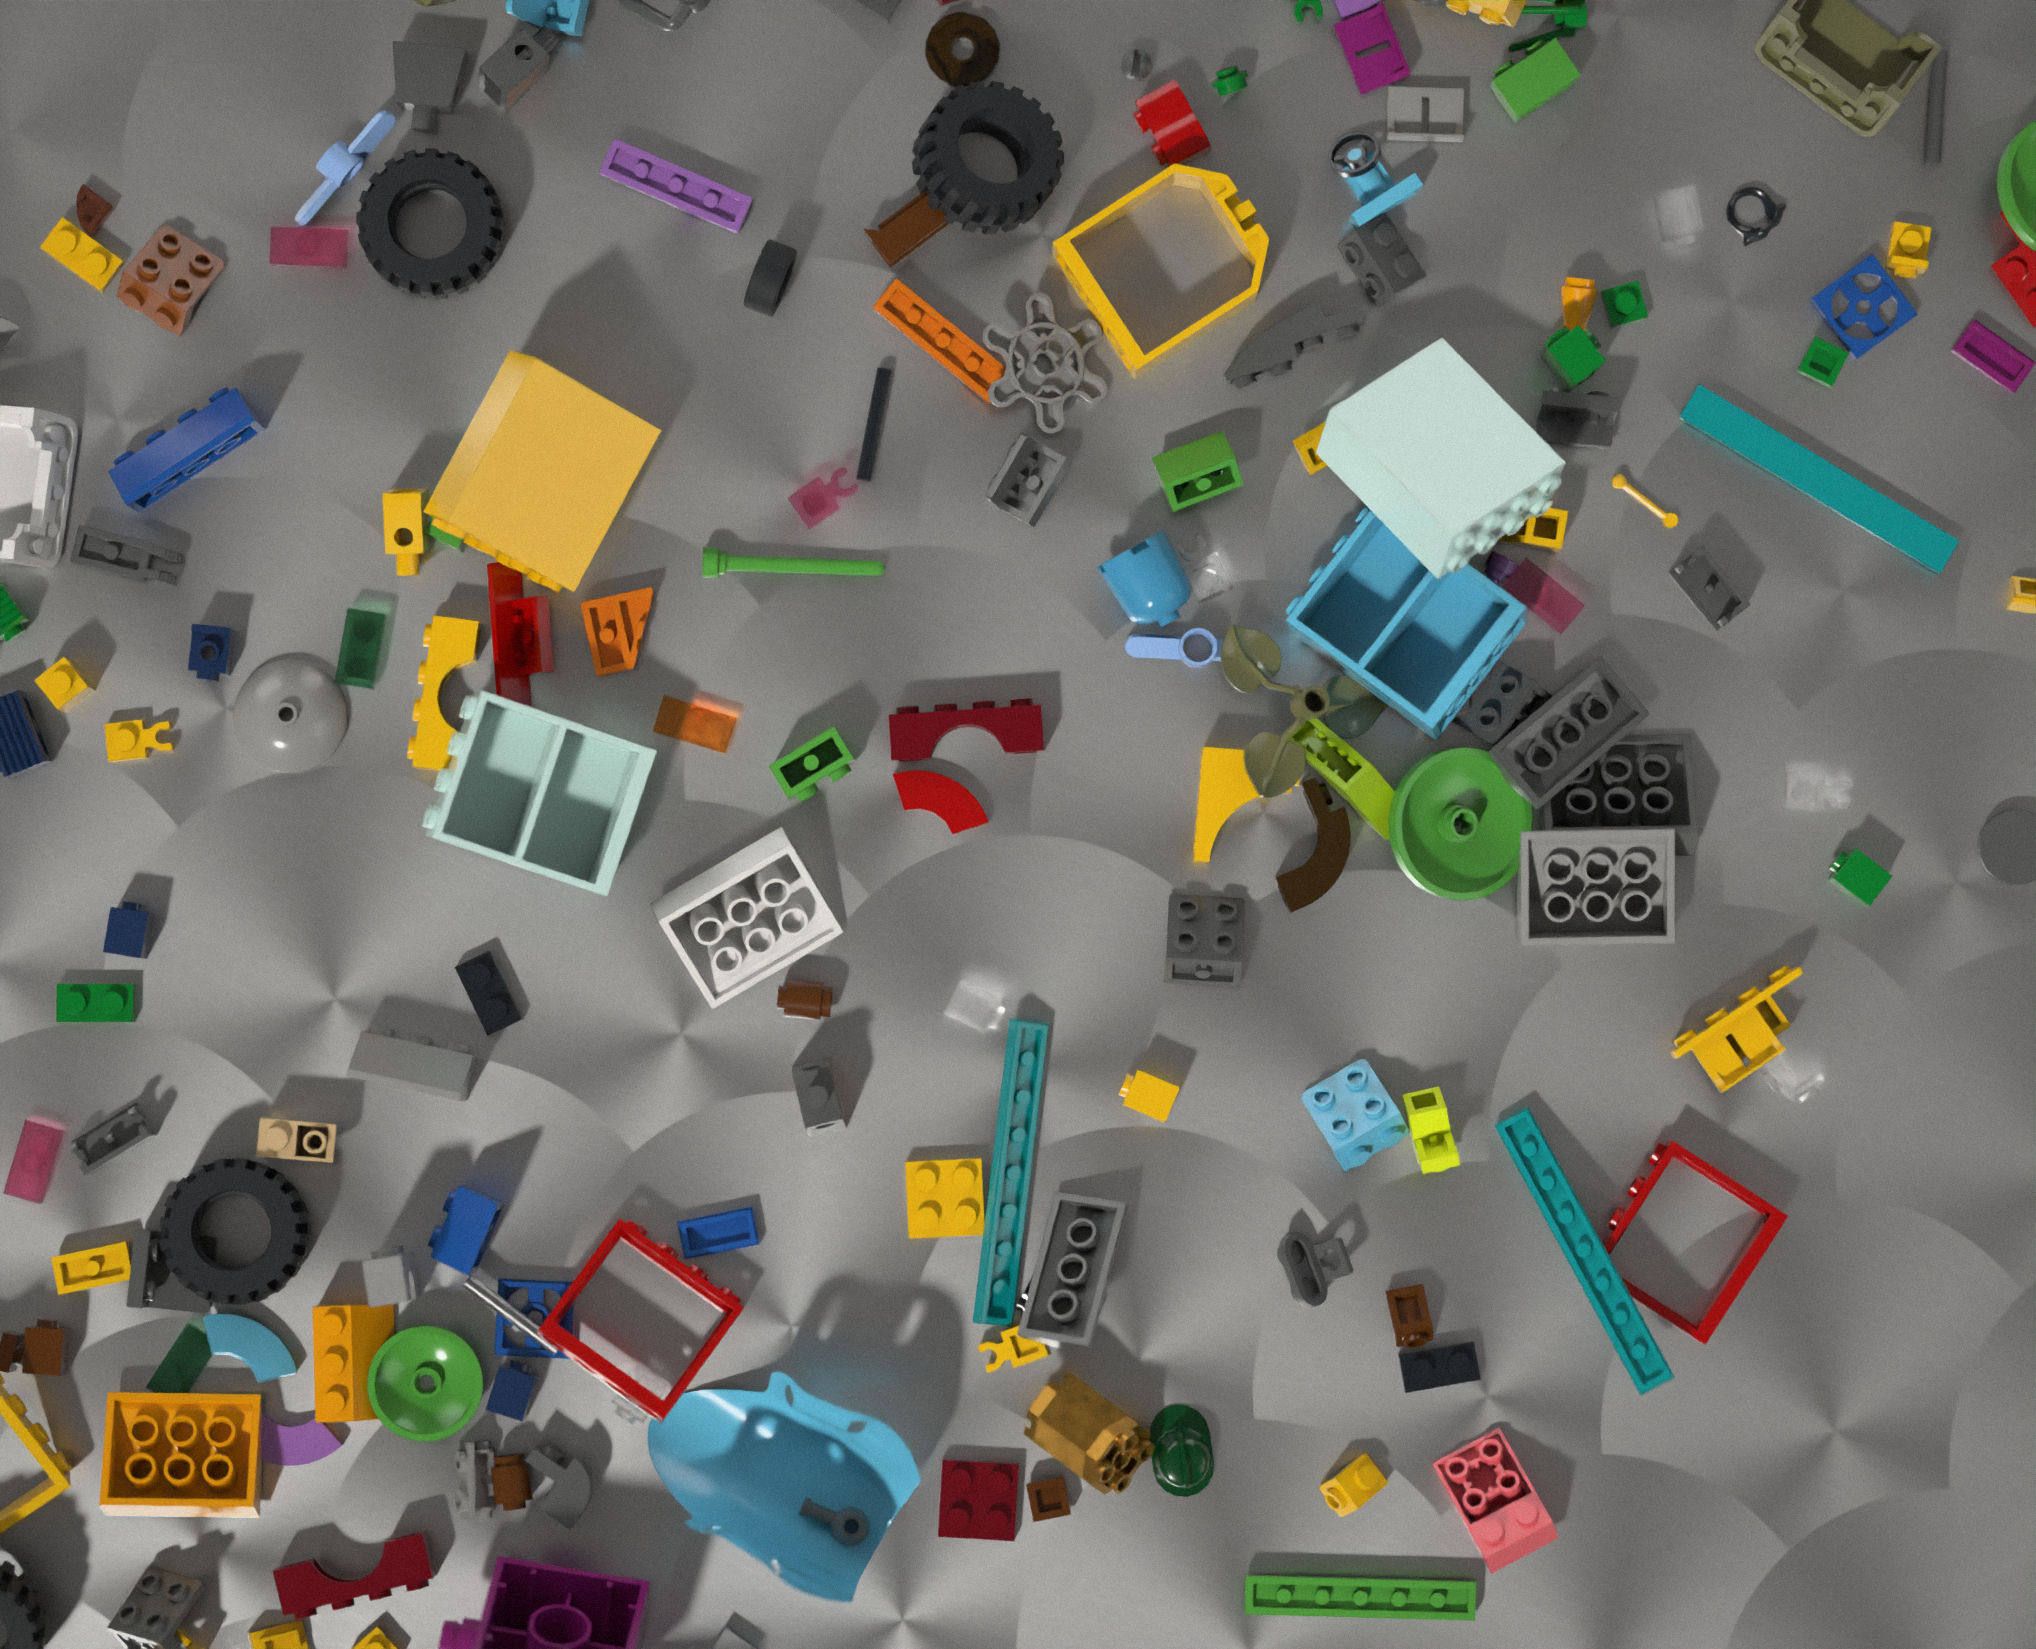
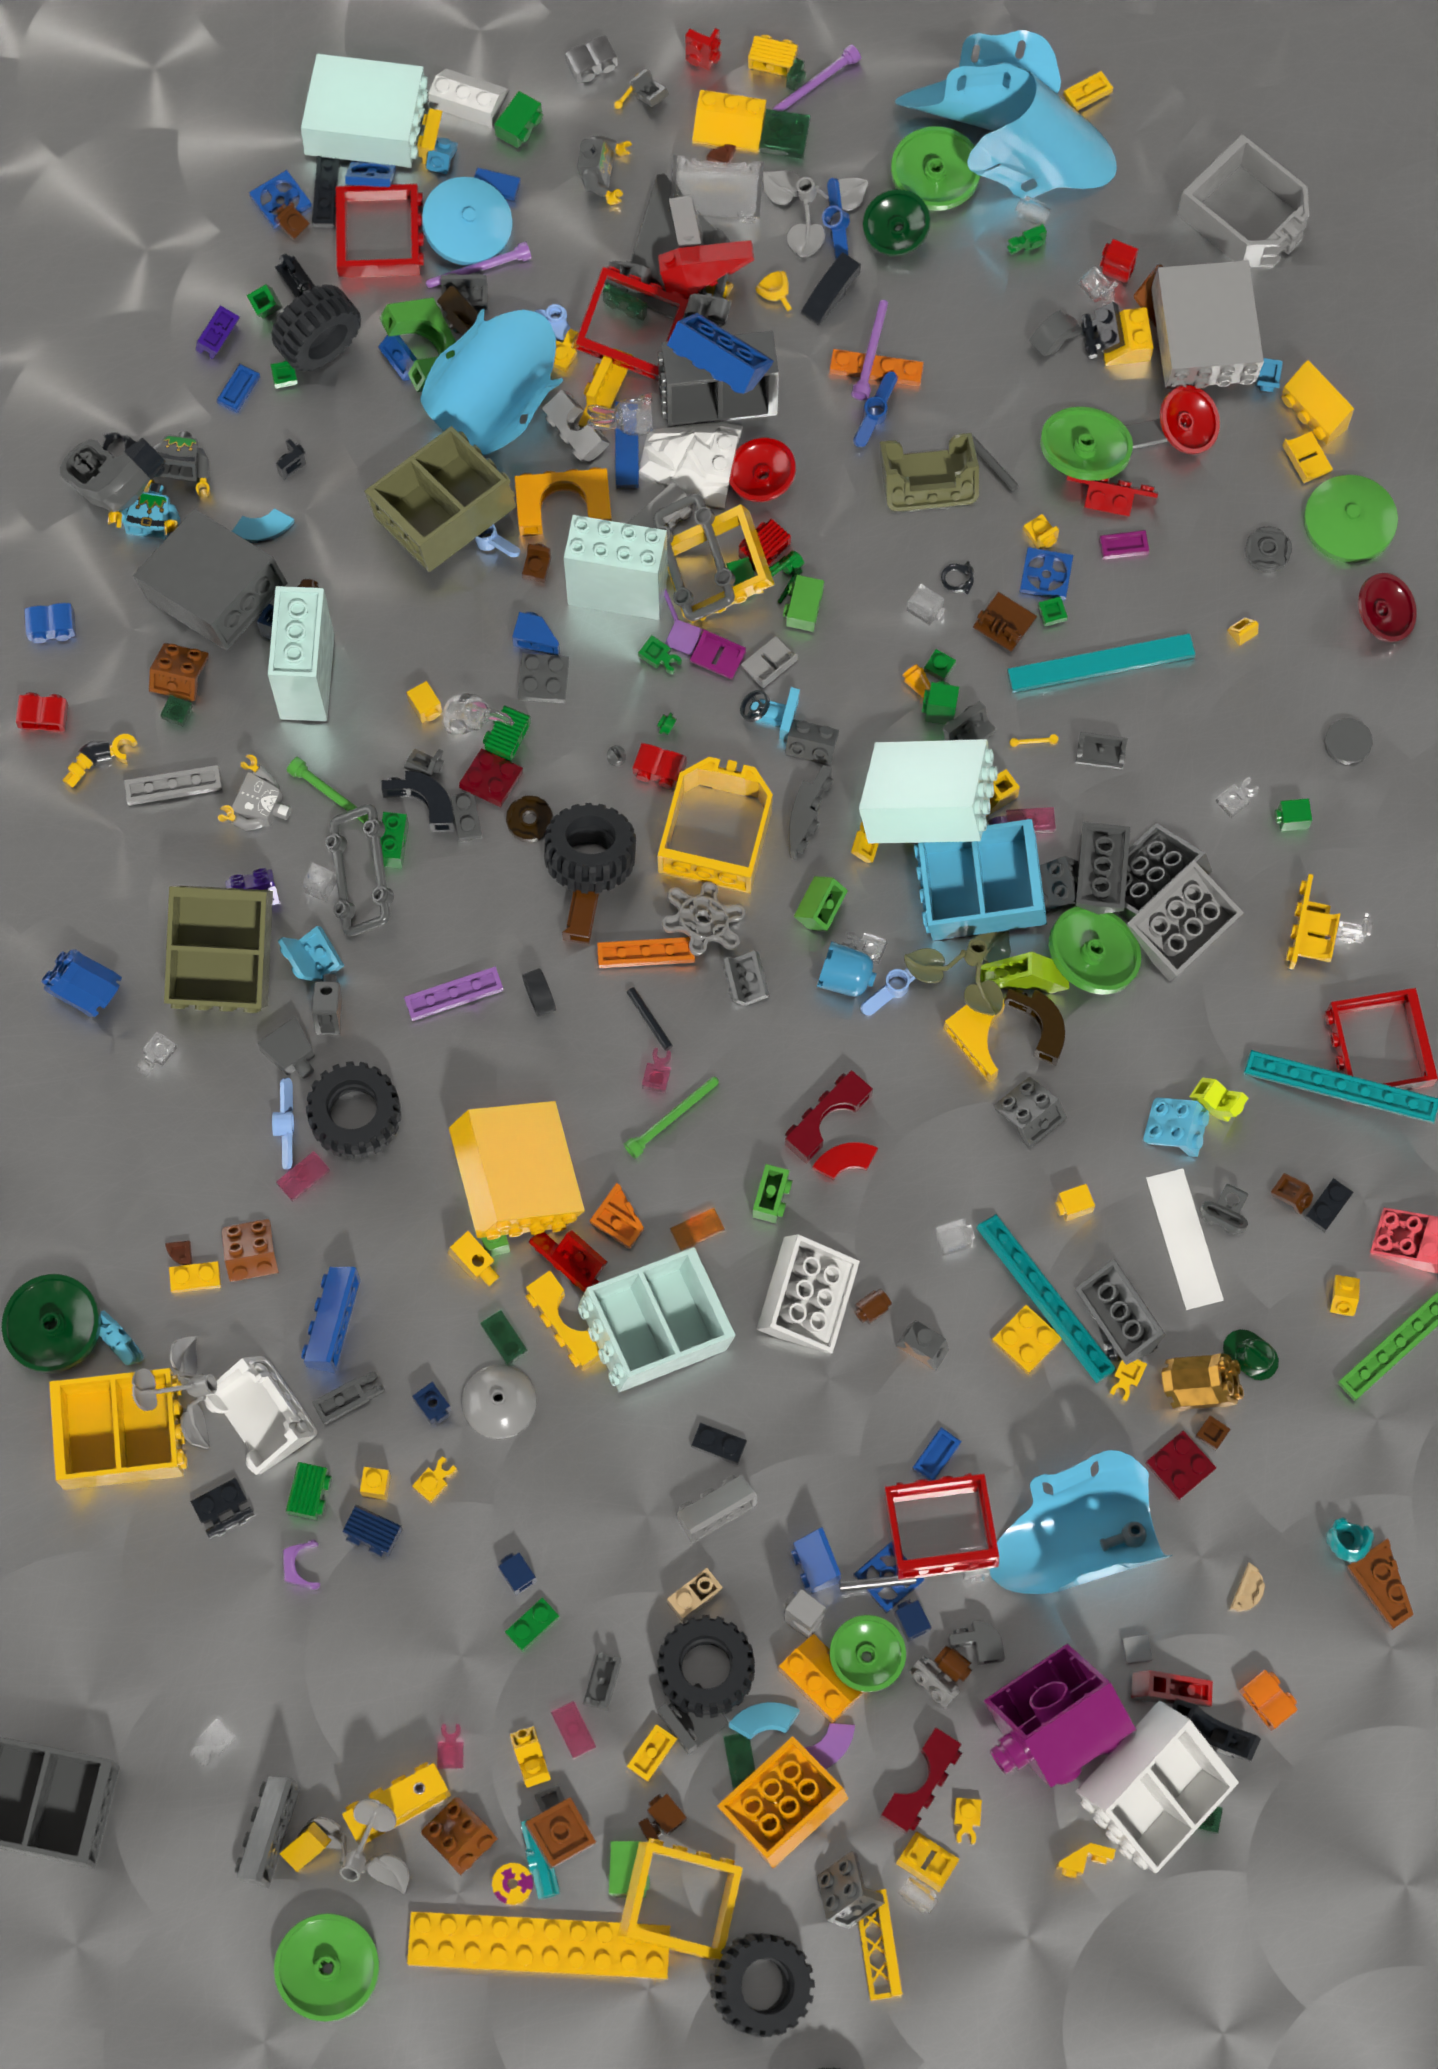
camera: 45 degrees left, 15 degrees down
none -> reddish brown hinge [972,592,1037,652]
none -> white sticker [1146,1168,1224,1310]

